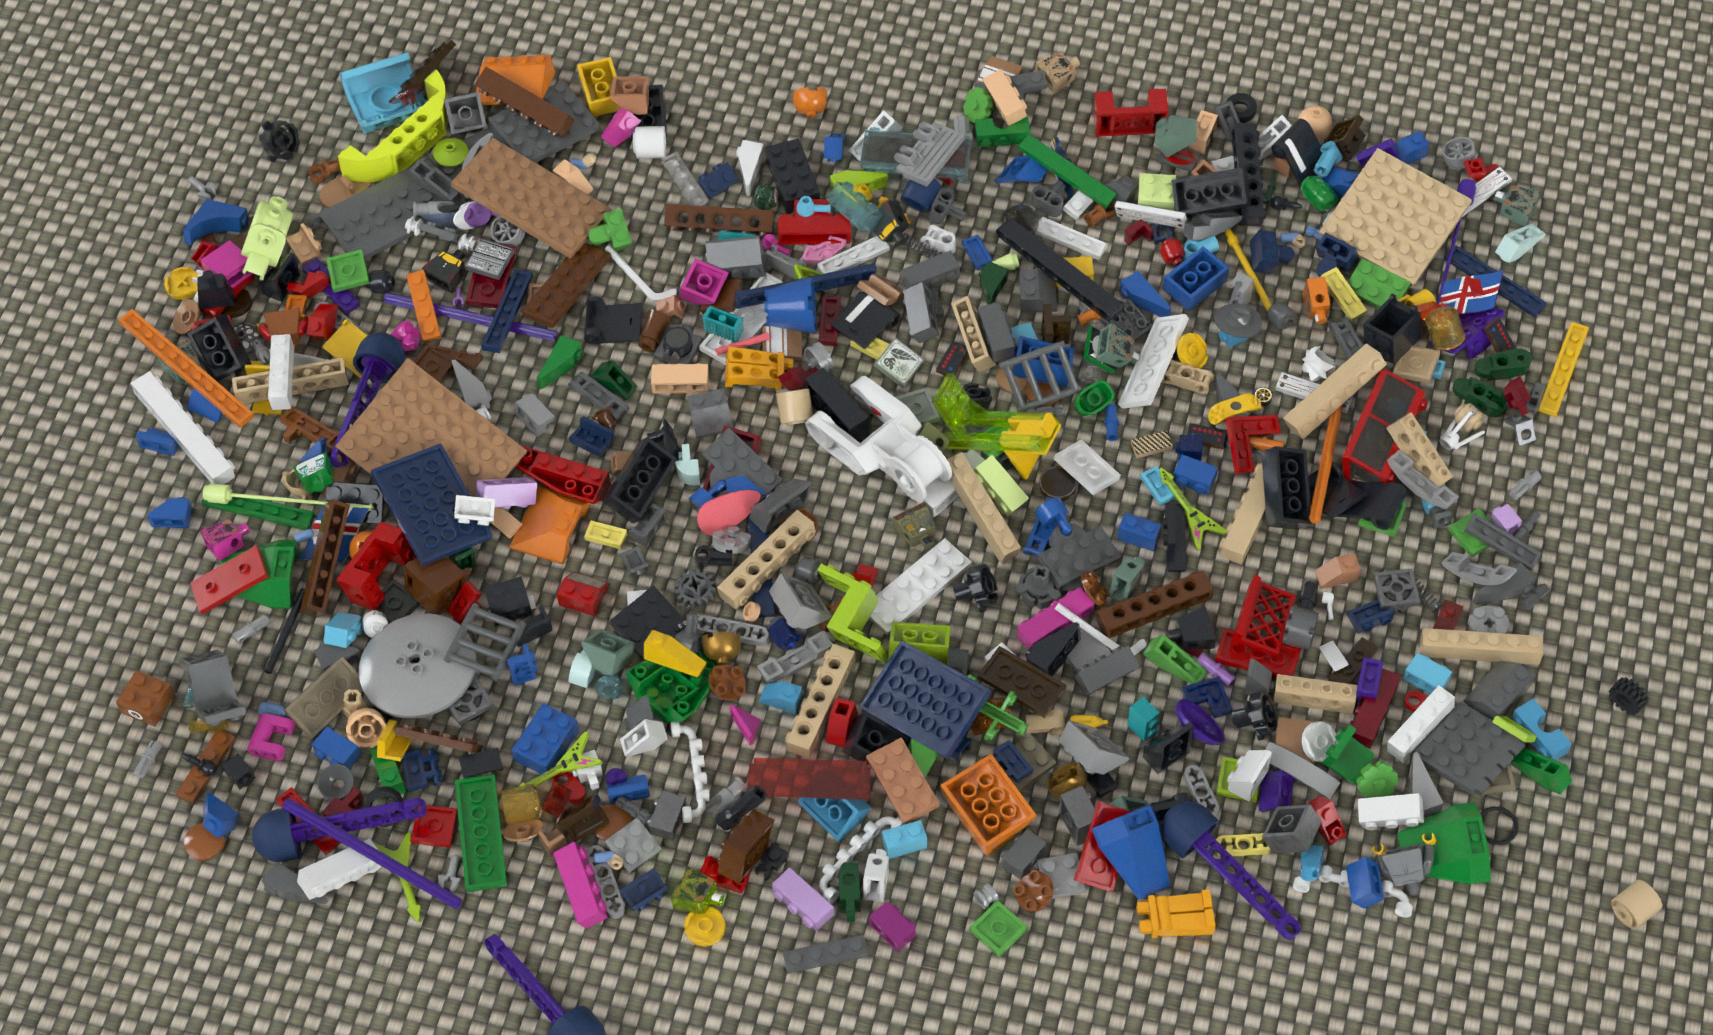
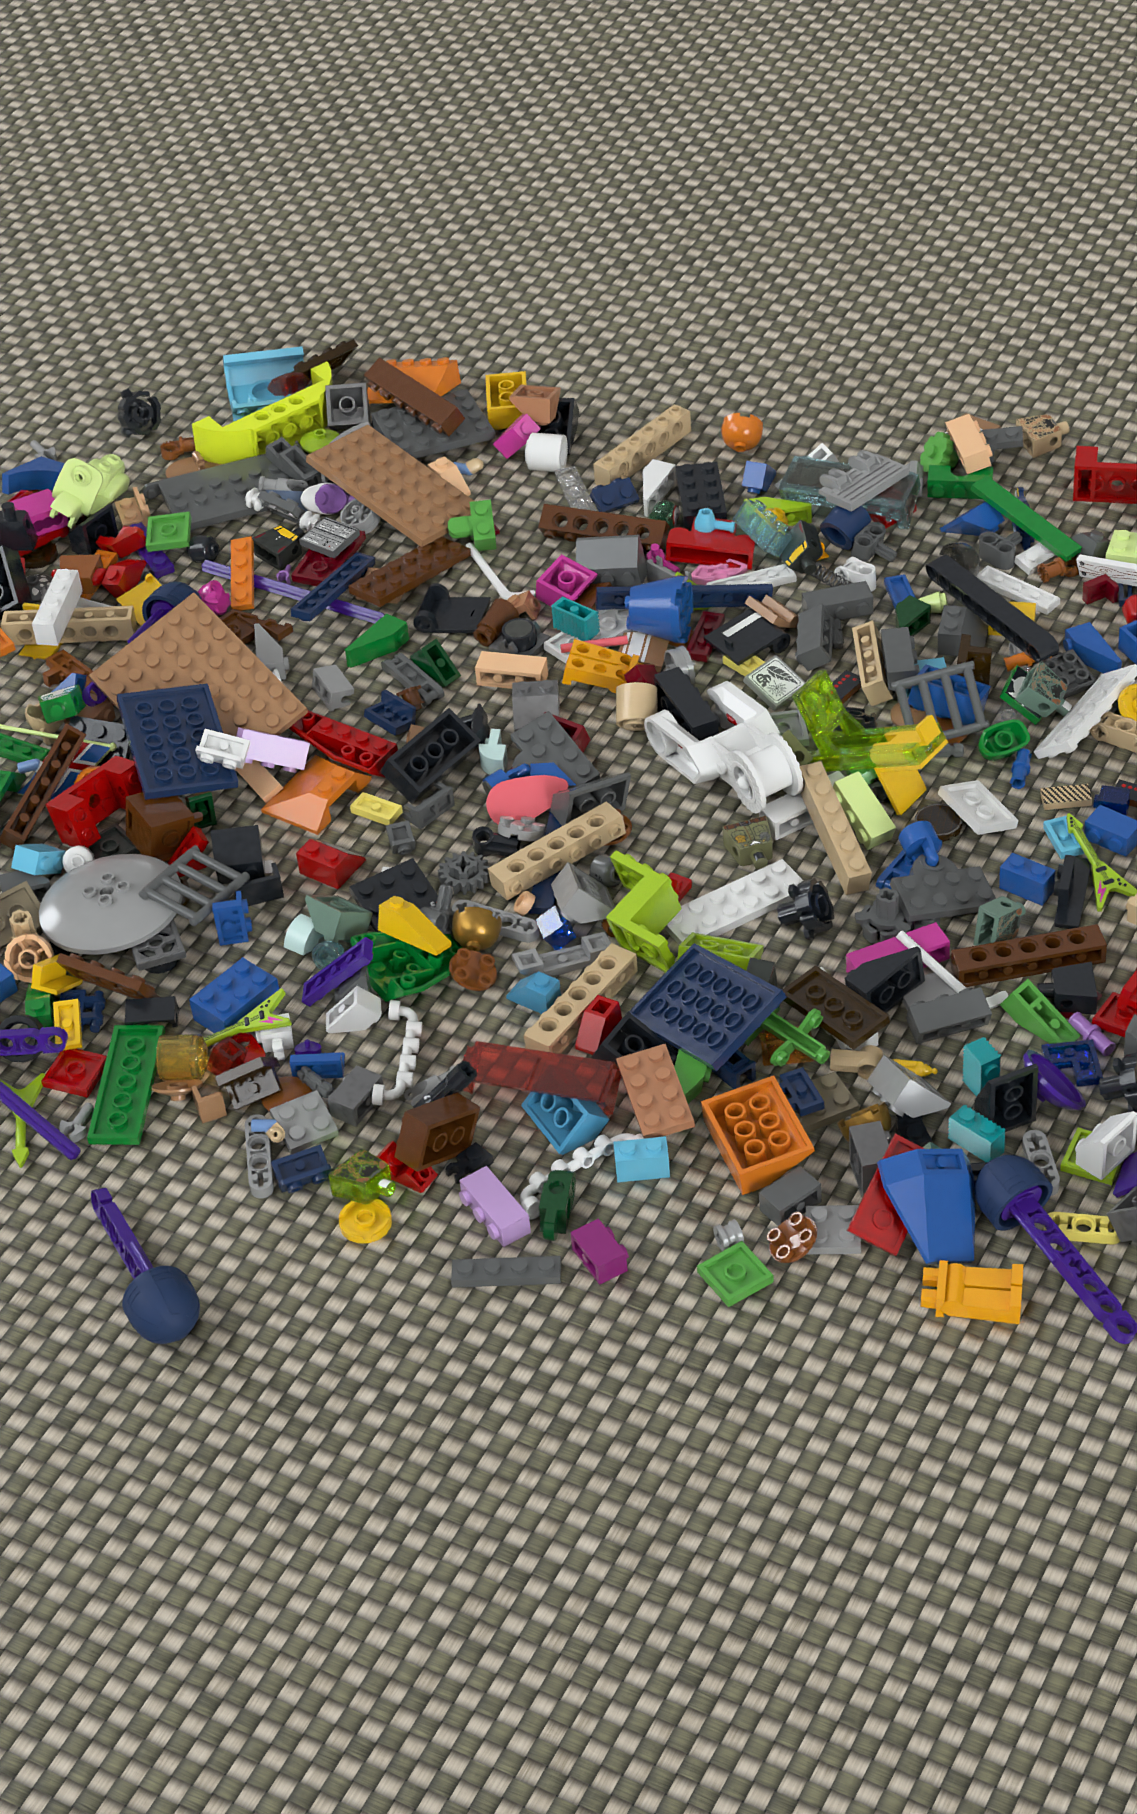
camera: 15 degrees right, 15 degrees down
dark pink brick [553,842,608,929] -> none
dark pink slope [729,705,761,746] -> none
white torso [863,849,889,902] -> none
dark orange dish [1081,571,1109,607] -> none
none -> yellow plate [53,999,83,1050]
none -> dark purple plate [302,937,373,1007]
none -> tan brick [593,404,691,486]
none -> teal brick [948,1105,1005,1162]

